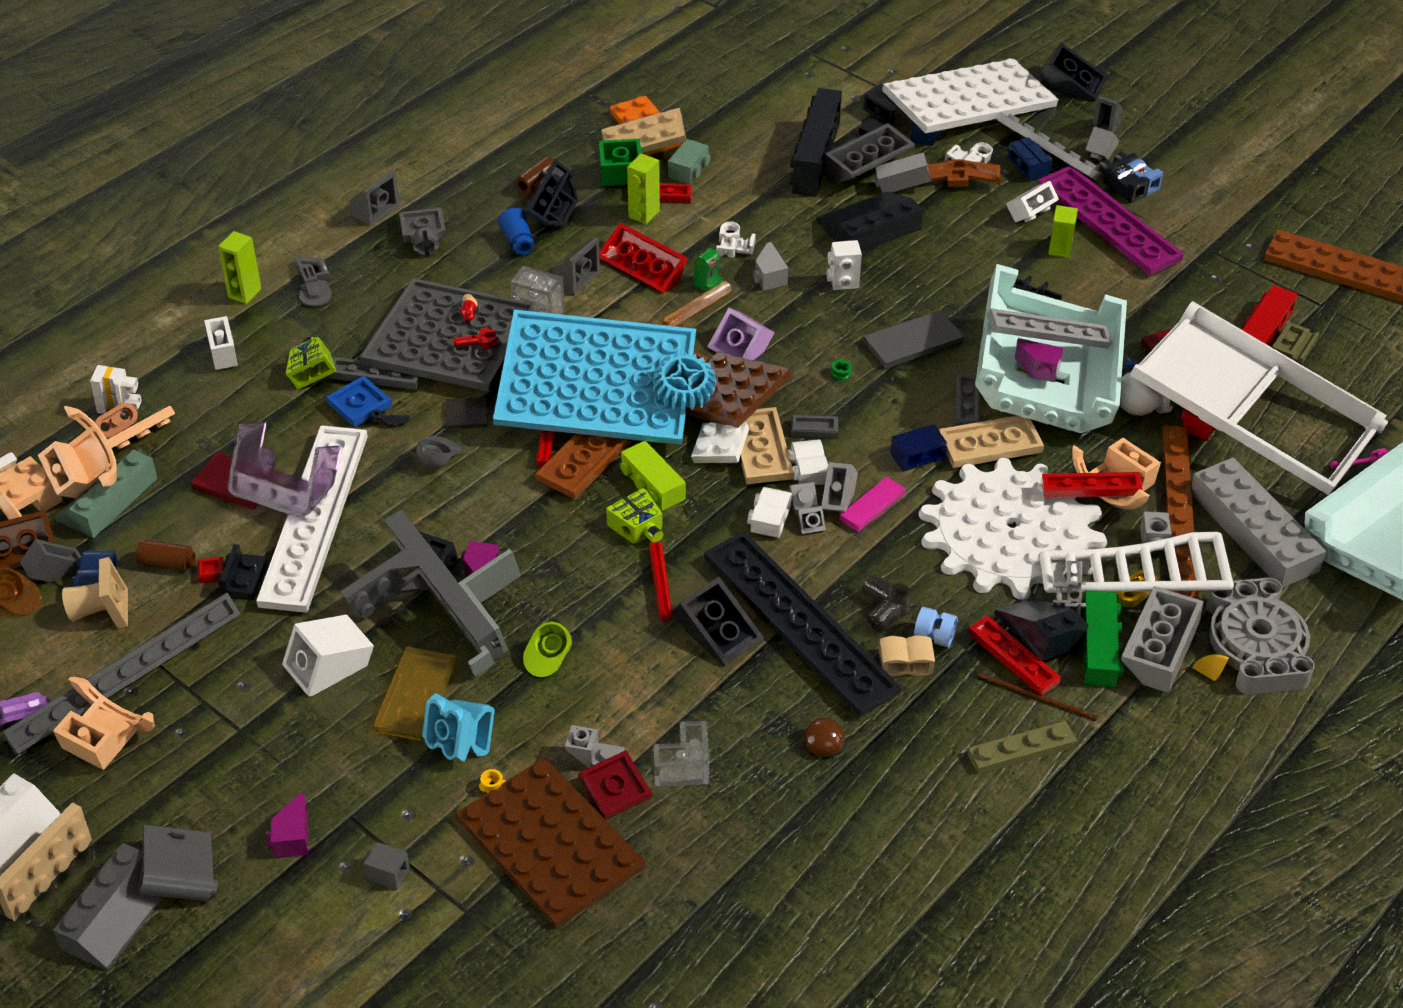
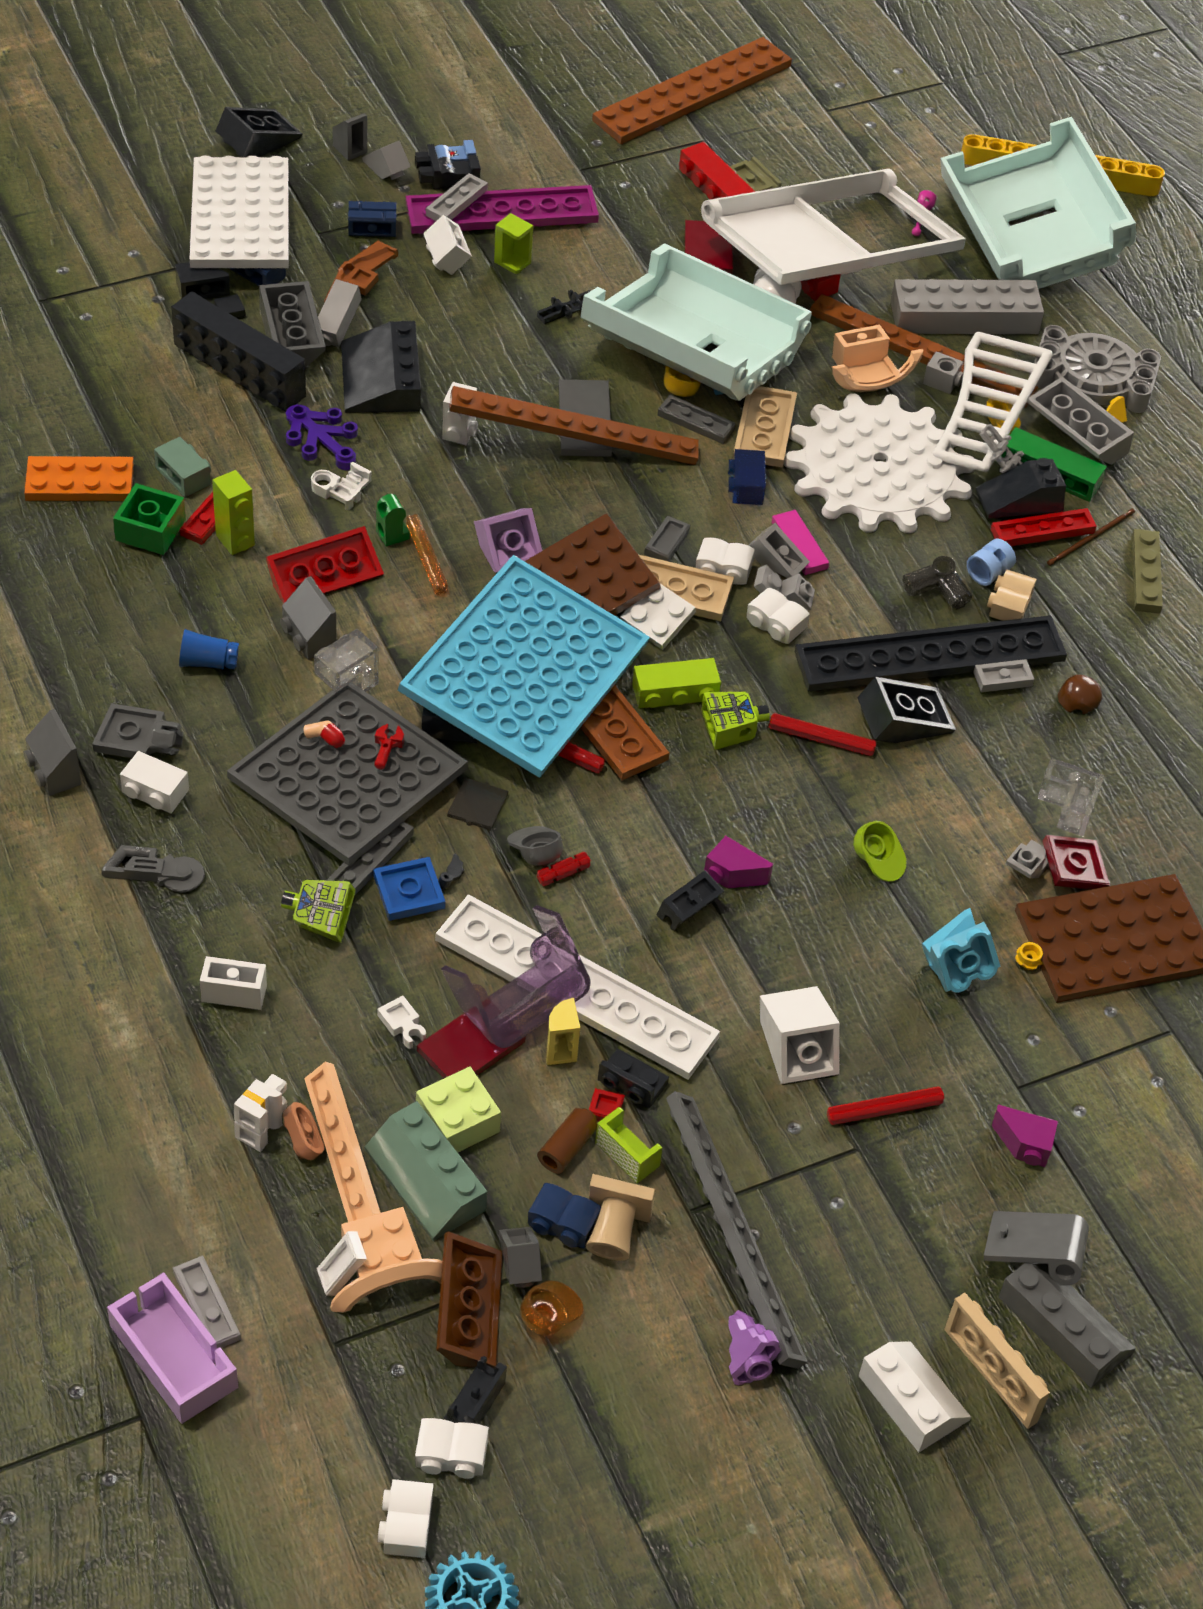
camera: 70 degrees left, 5 degrees up
light nougat piece [38,406,117,498] -> none
light nougat piece [53,677,155,770] -> none
lime brick [218,231,262,304] -> none
dark grey piece [341,509,521,676] -> none
dark grey brick [363,842,410,890] -> none
clear yellow tile [373,646,456,741] -> none
reddish brown brick [515,157,553,195] -> none
black wedge [523,159,578,228] -> none
tan plate [601,108,686,153] -> none
medium azure gear [652,352,716,411] -> none
light grey slope [753,242,788,291] -> none
green bush [830,359,852,381] -> none
white piece [944,142,993,163] -> none
light grey plate [986,308,1112,349] -> none
light grey plate [997,113,1101,181] -> none
magenta slope [1015,338,1063,382] -> none
red plate [1041,472,1143,497] -> none
none -> white brick [120,751,189,813]
none -> dark purple plant [286,404,358,470]
none -> white plate [377,996,426,1049]
none -> yellowish green brick [416,1067,501,1153]
none -> light grey plate [426,173,488,221]
none -> dark orange plate [449,386,699,465]
none -> red axle [537,852,591,886]
none -> light yellow brick [546,998,580,1065]
none -> lime panel [595,1107,663,1184]
none -> red axle [827,1086,944,1125]
none -> light grey plate [974,659,1034,692]

